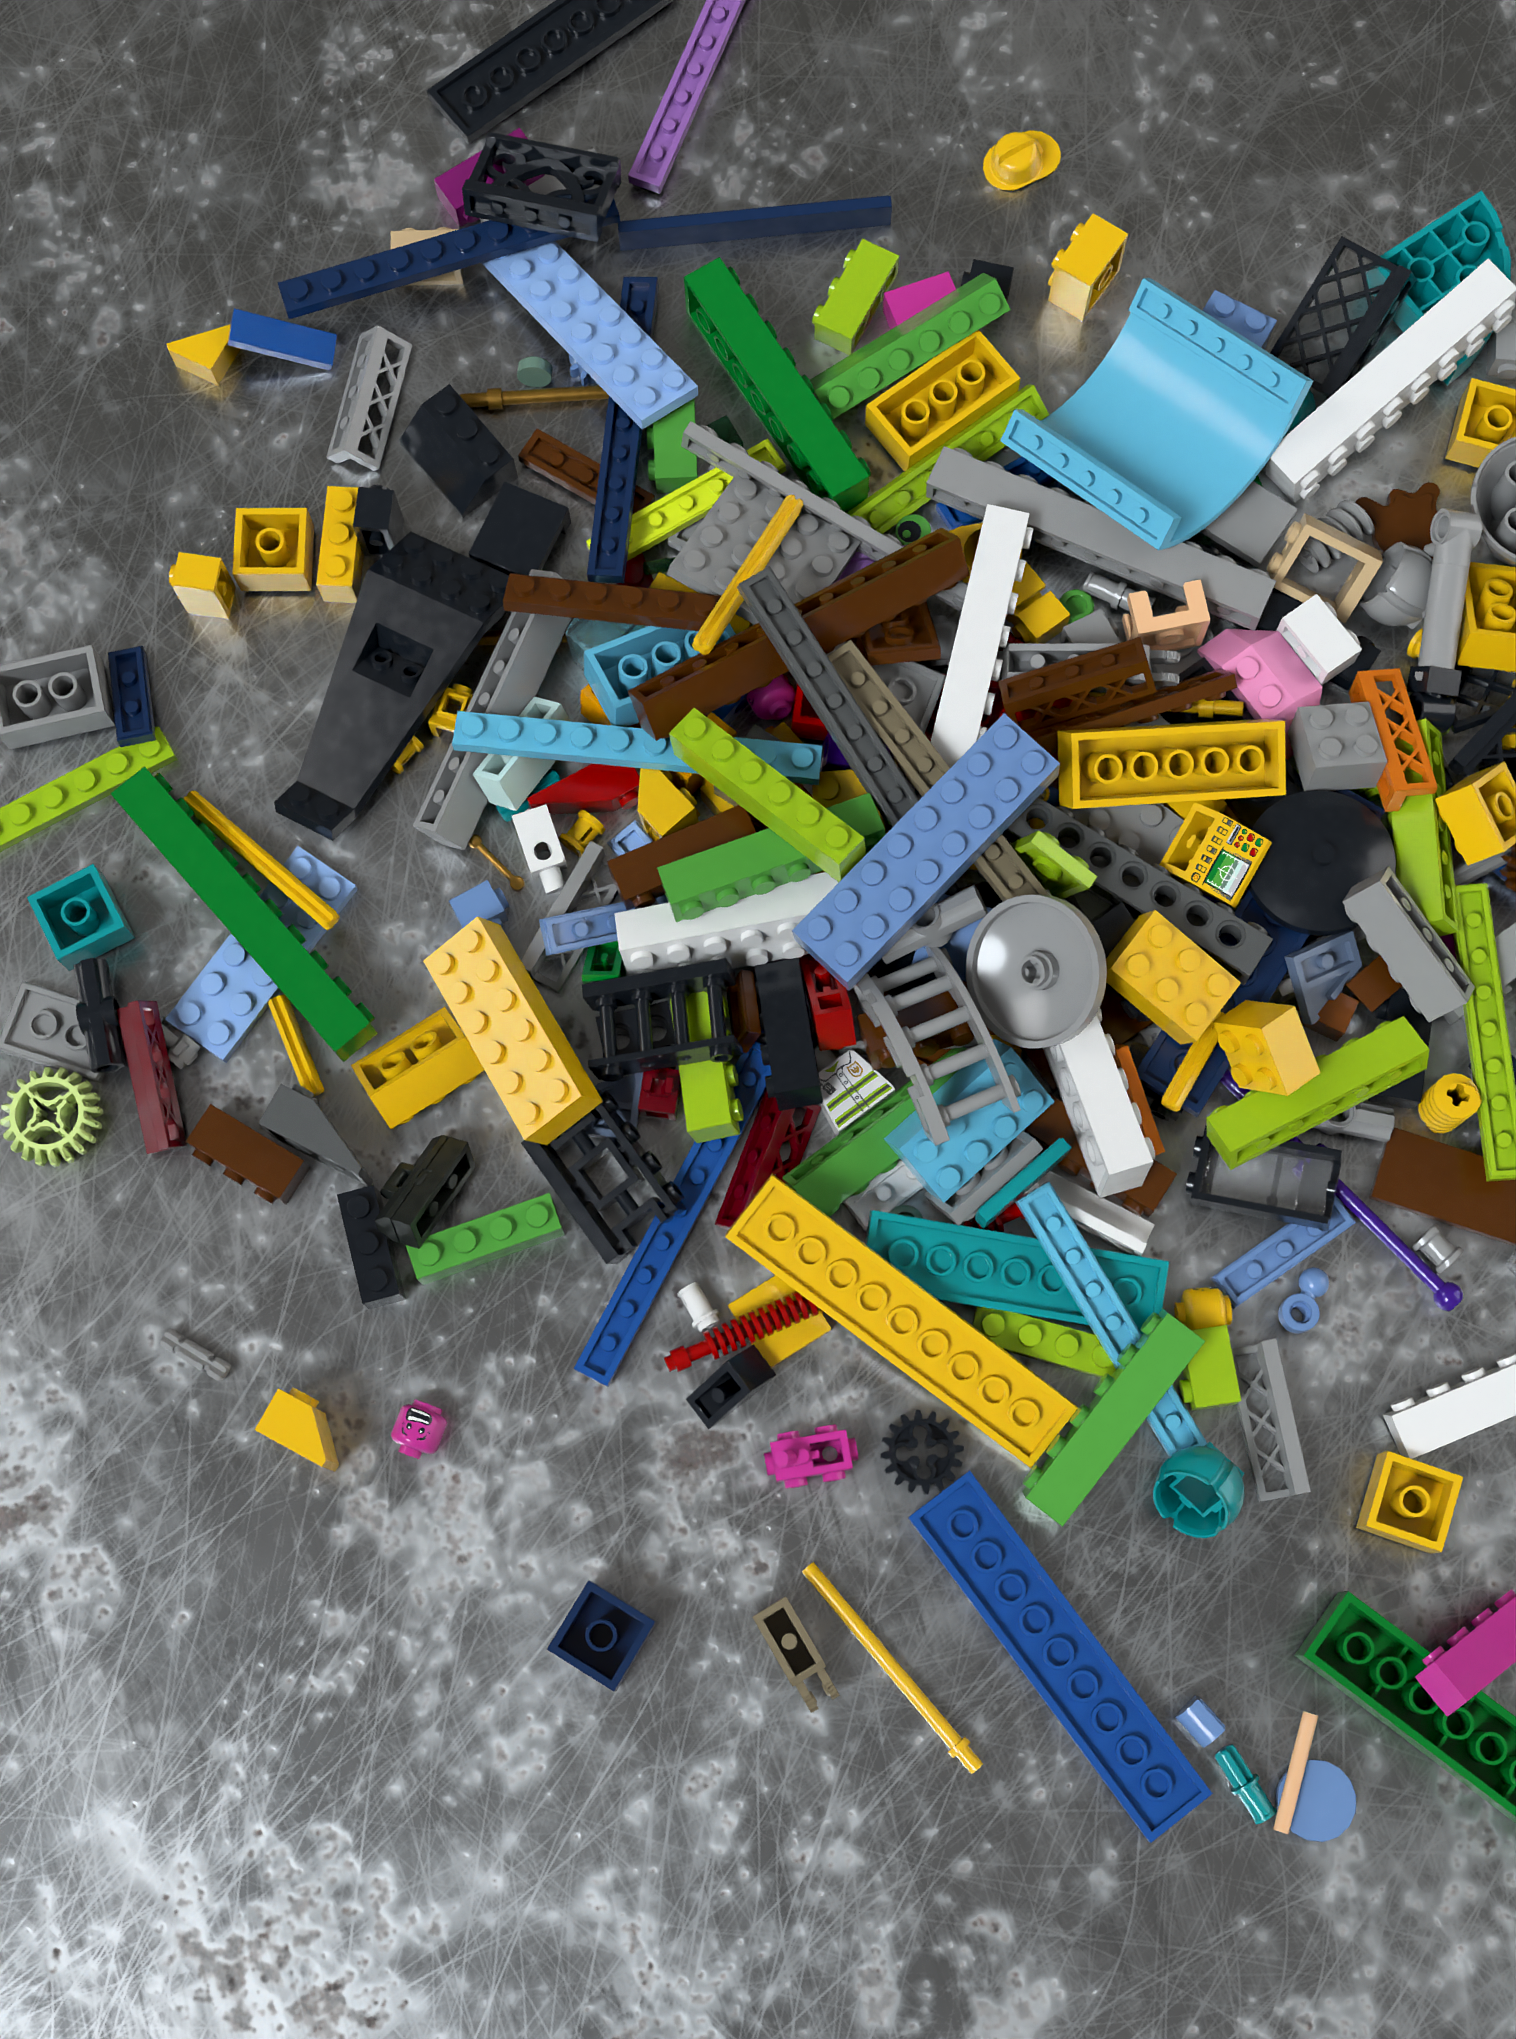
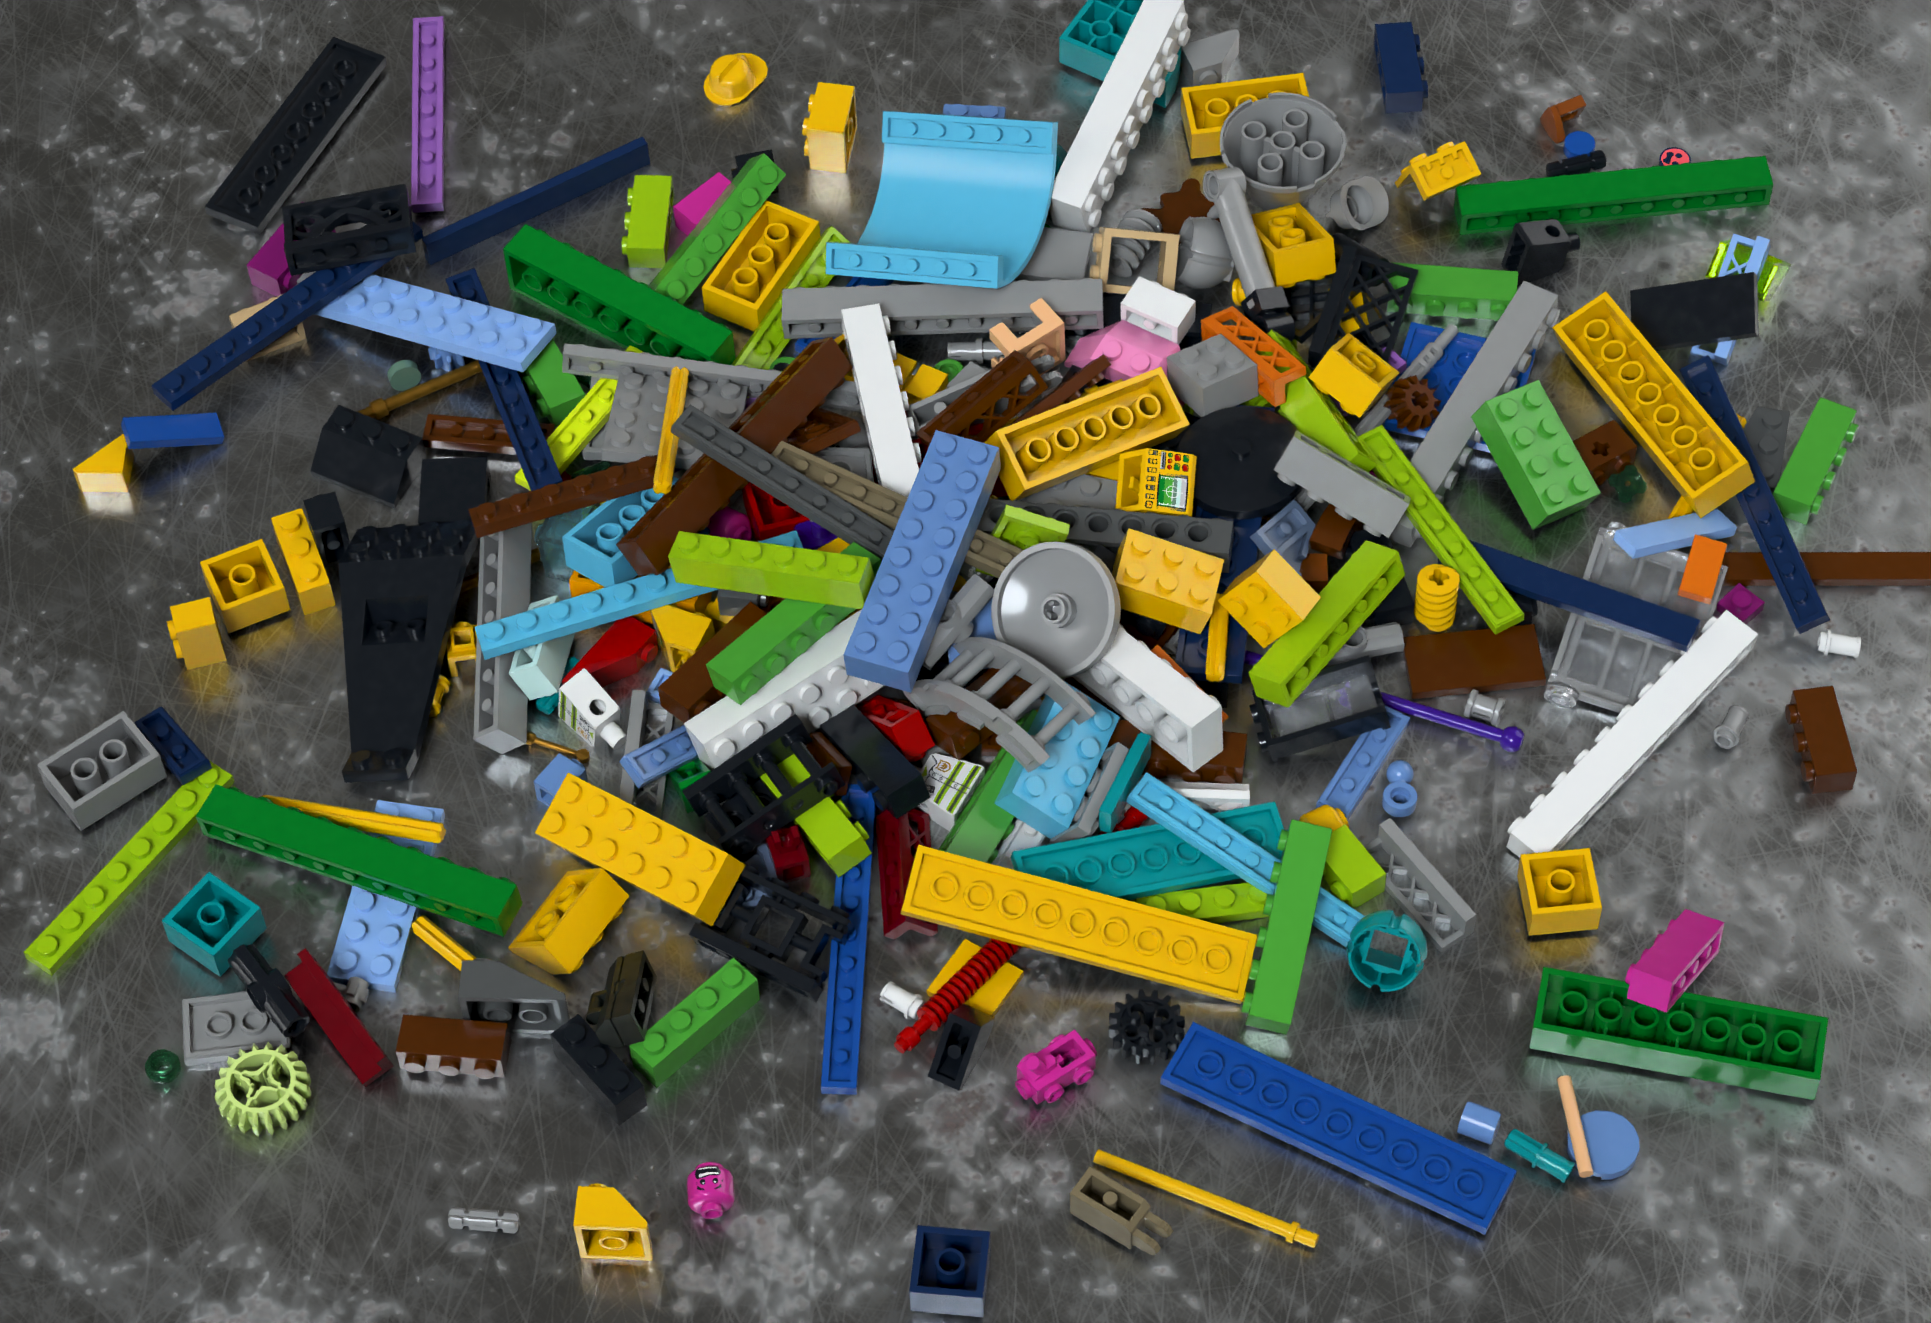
camera: 25 degrees left, 20 degrees down
light grey fence [326,326,412,471] -> none
yellow bush [558,810,606,857] -> none
black fence [1270,236,1417,398] -> none

